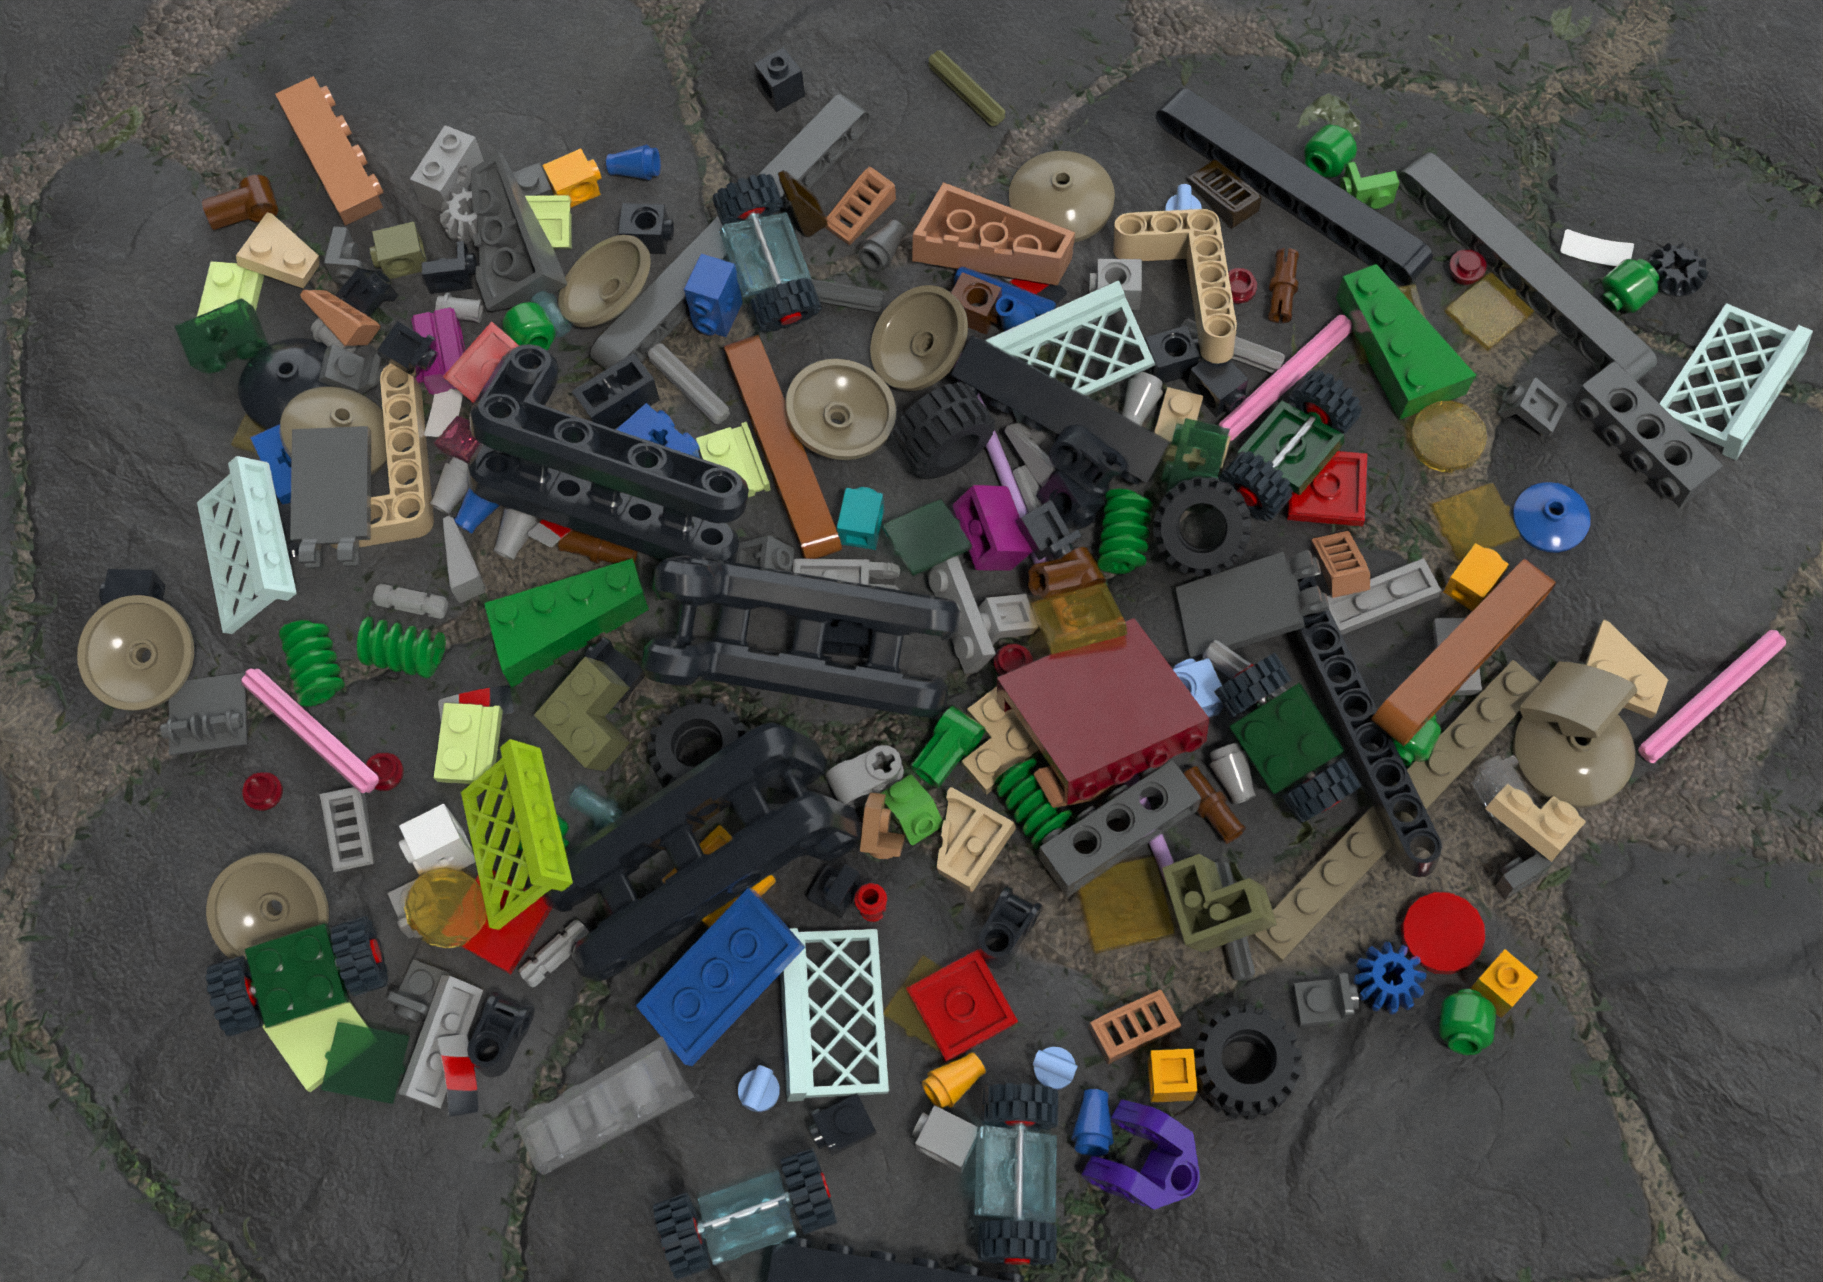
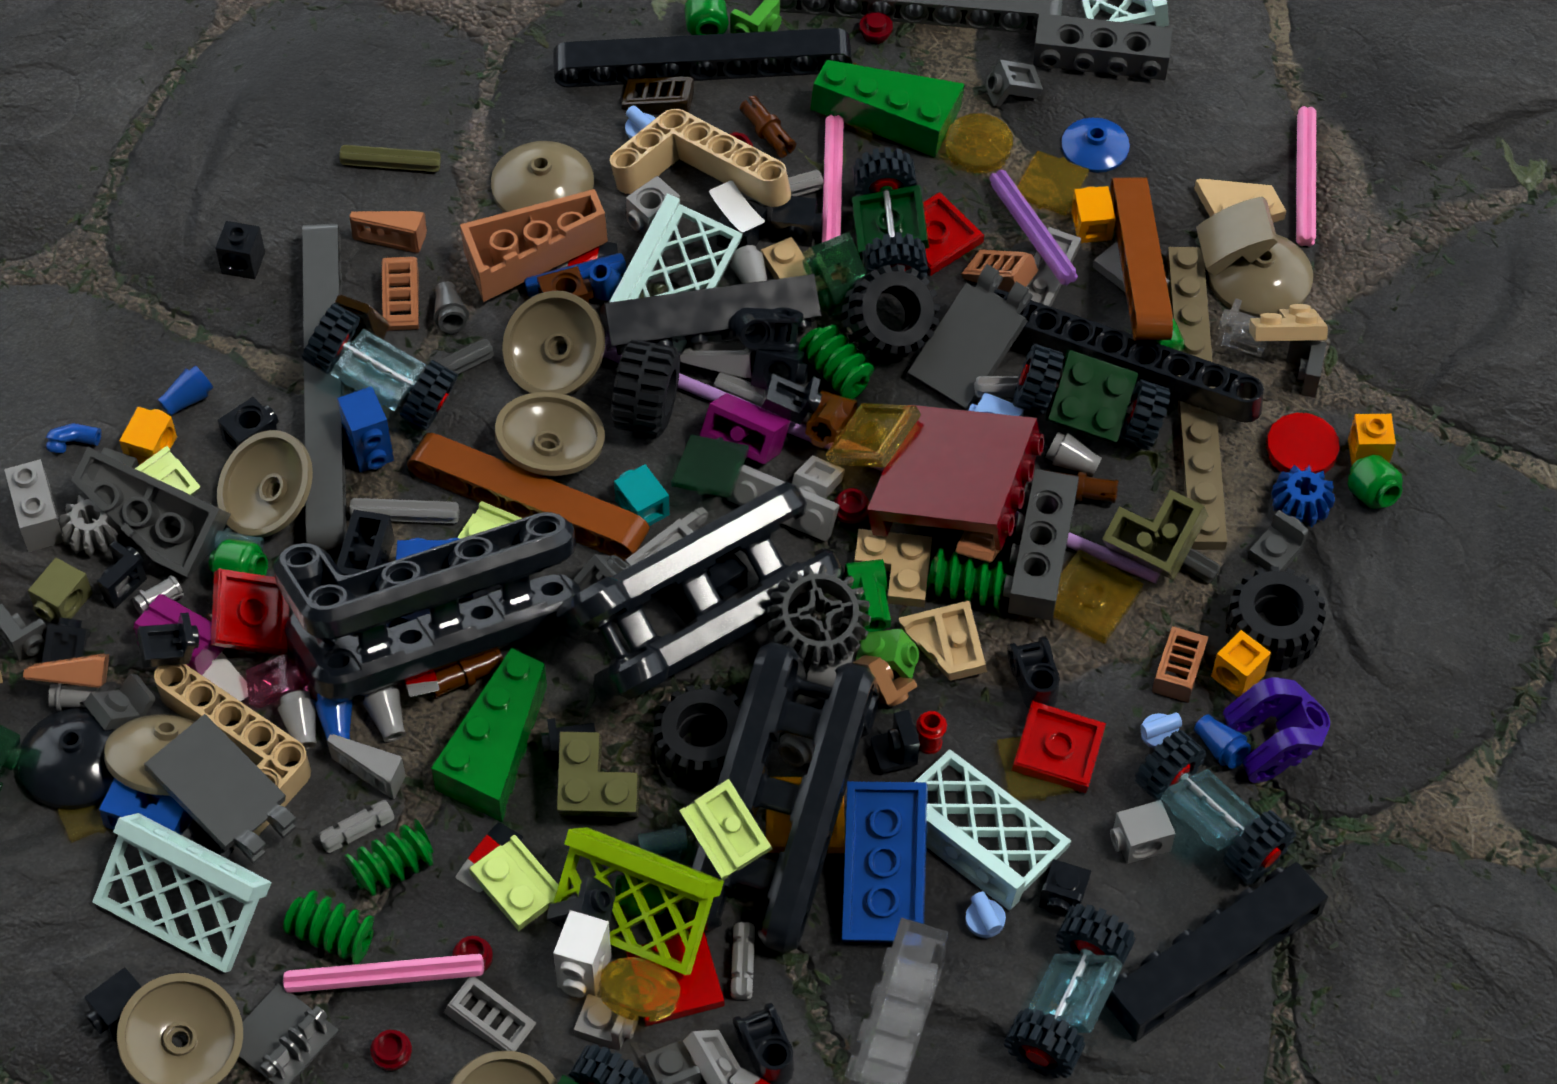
camera: 50 degrees left, 10 degrees down
light orange cone [922,1052,986,1109] -> none
clear yellow piece [1445,273,1534,351] -> none
none -> blue arm [45,423,102,453]
none -> nougat slope [349,211,427,253]
none -> black bracket [547,875,616,929]
none -> yellowish green plate [679,779,773,880]
none -> white sticker [709,180,765,233]
none -> dark grey gear [767,564,871,668]
none -> medium lavender axle [989,170,1078,285]

